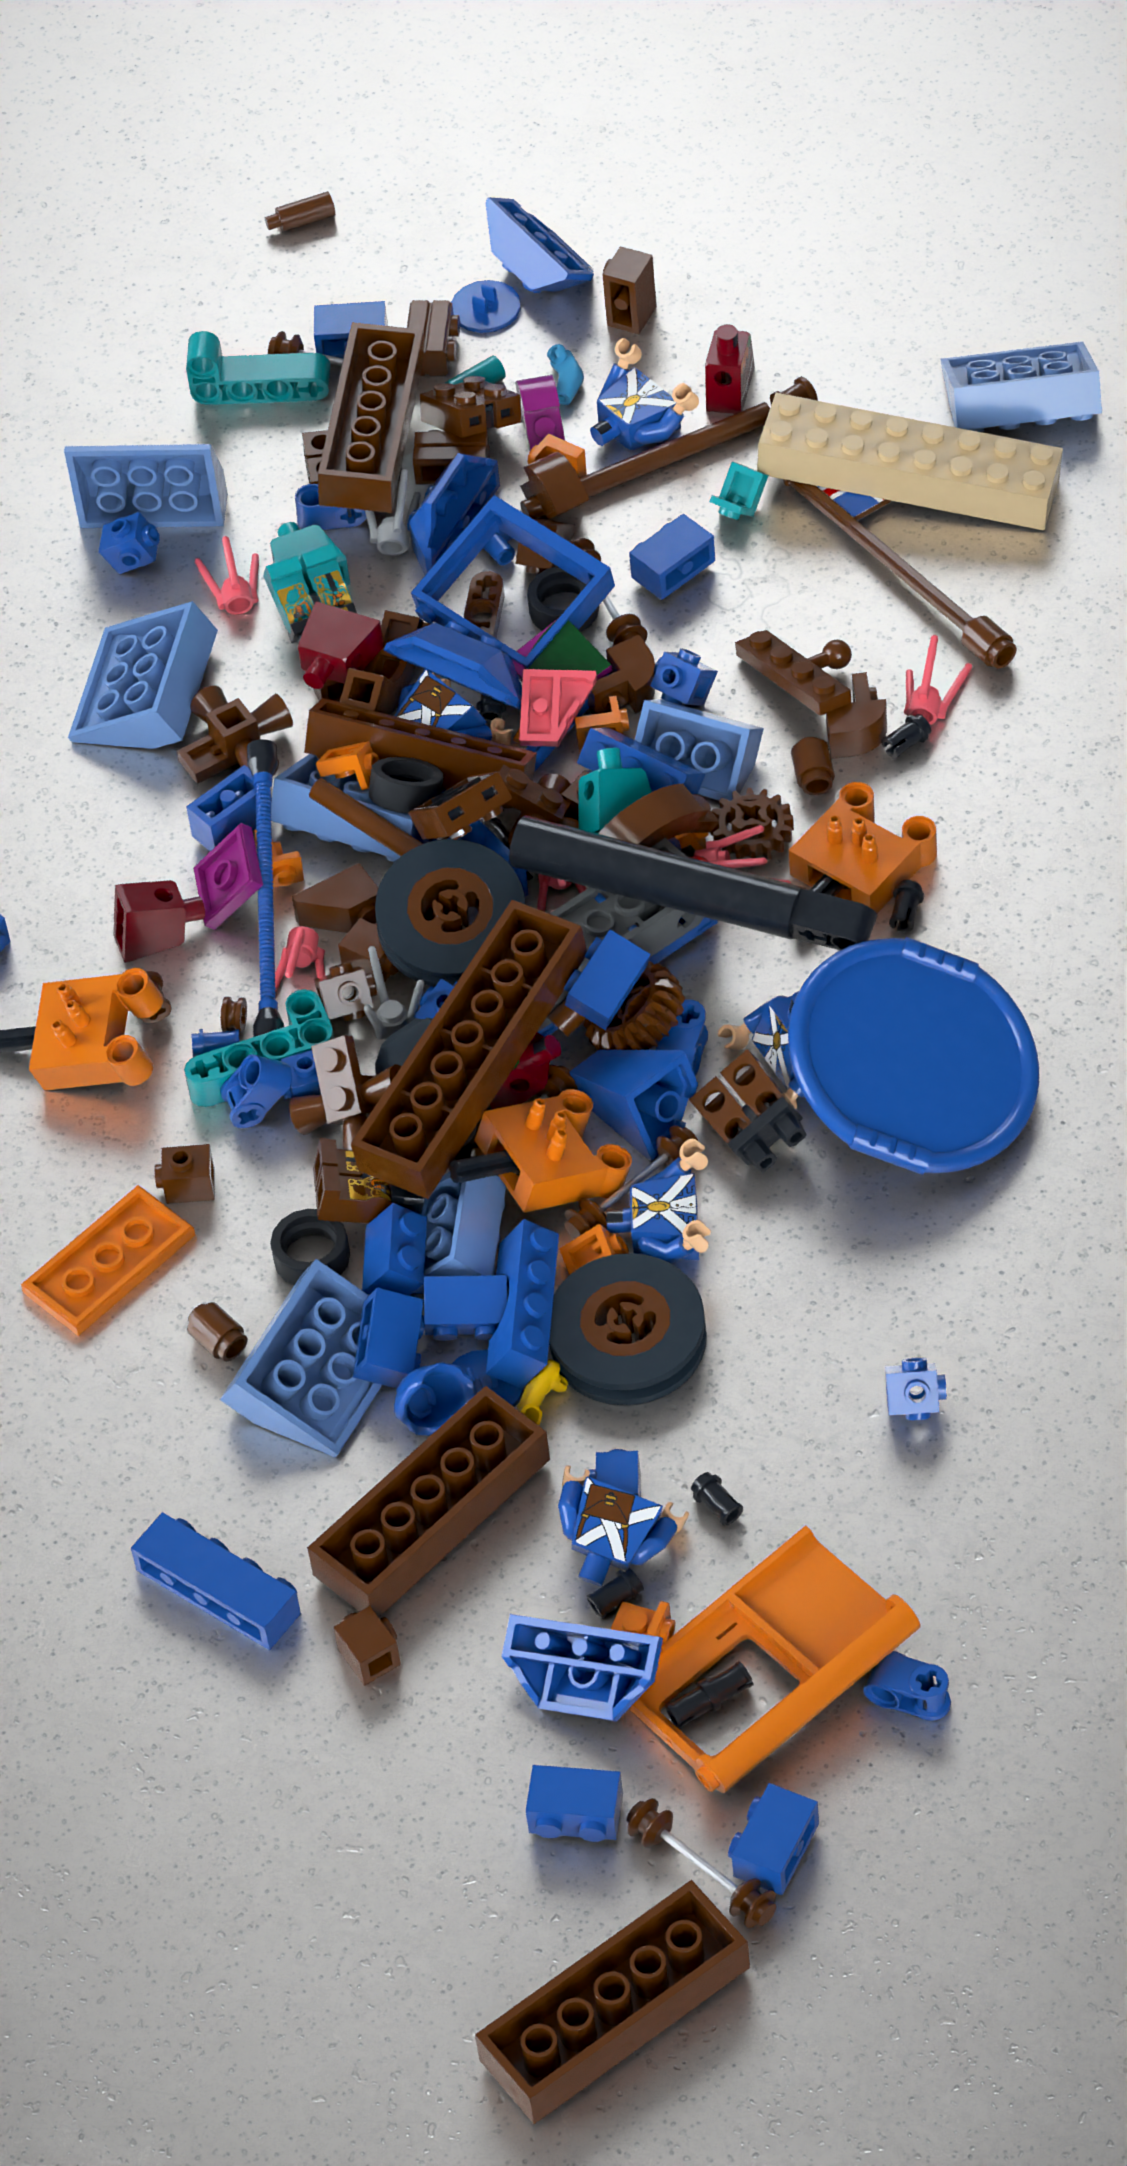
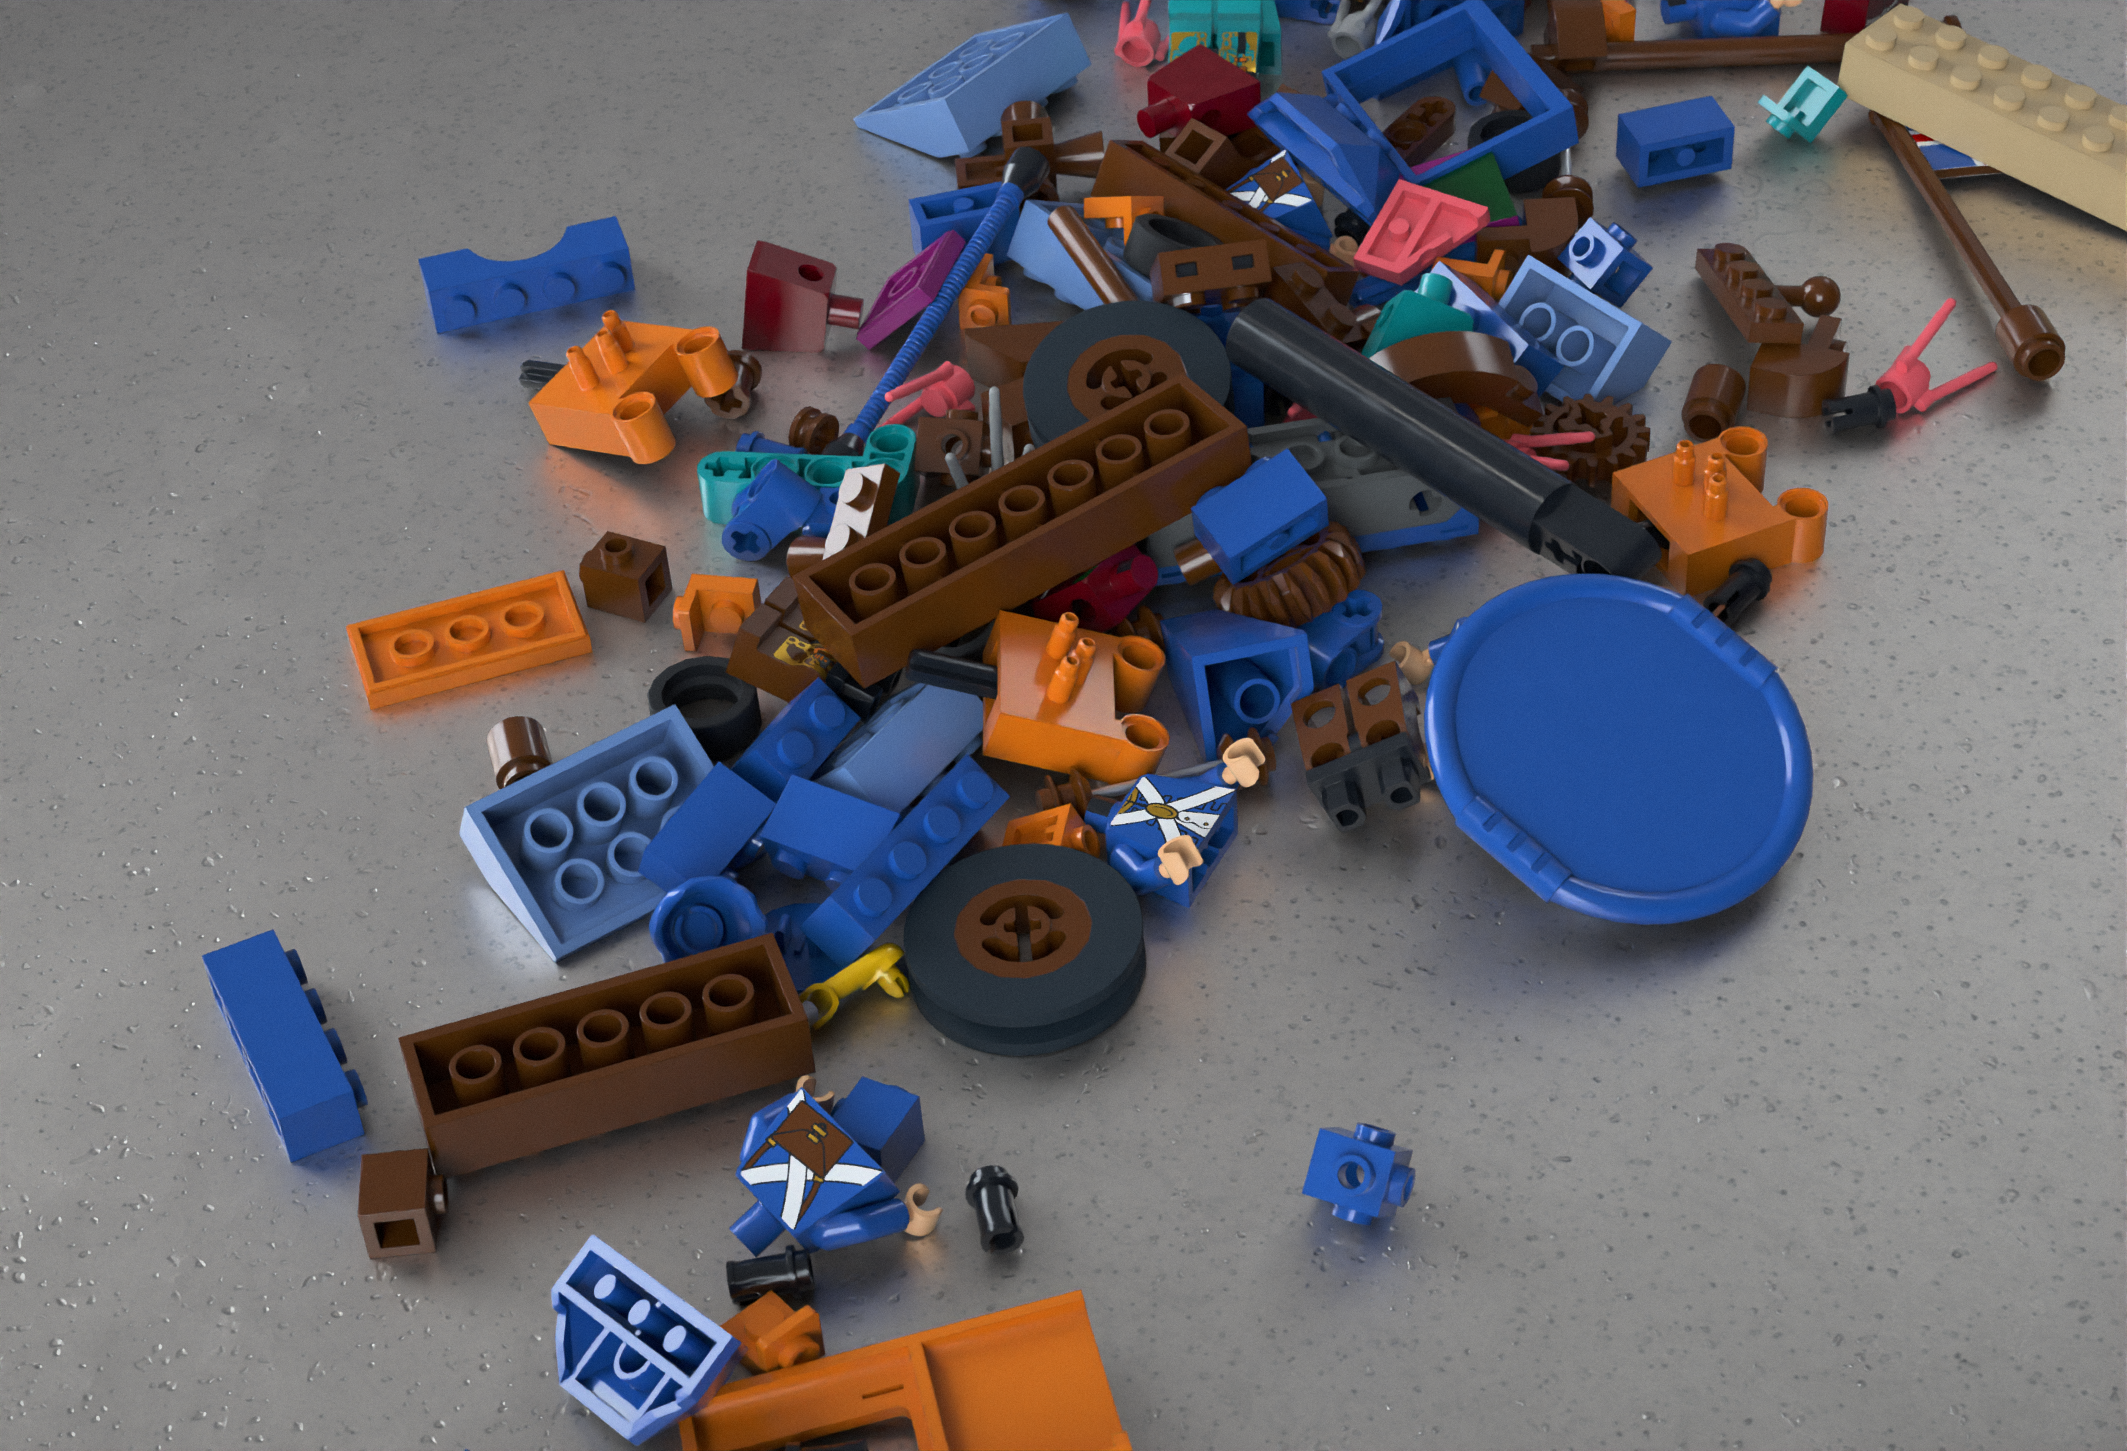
camera: 25 degrees right, 10 degrees down
none -> orange bracket [673,574,761,652]

